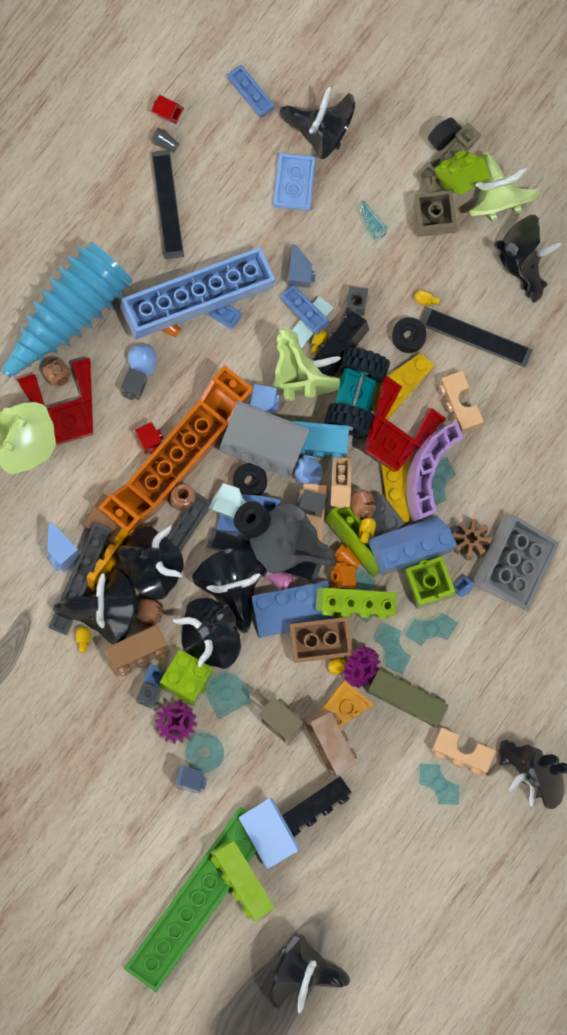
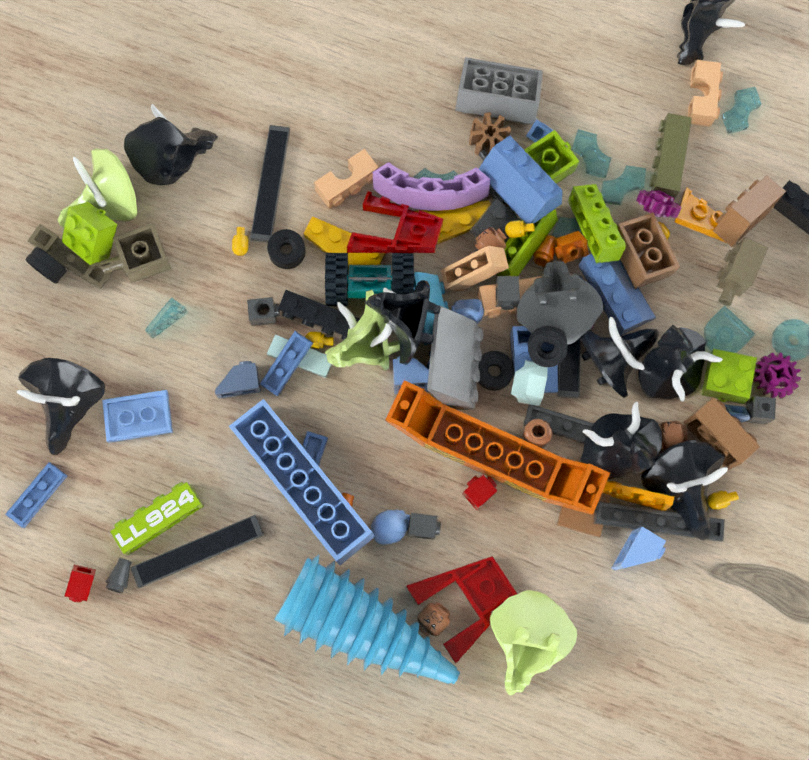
camera: 110 degrees left, 0 degrees up
none -> lime brick [110,482,204,555]
none -> black animal [365,280,441,365]

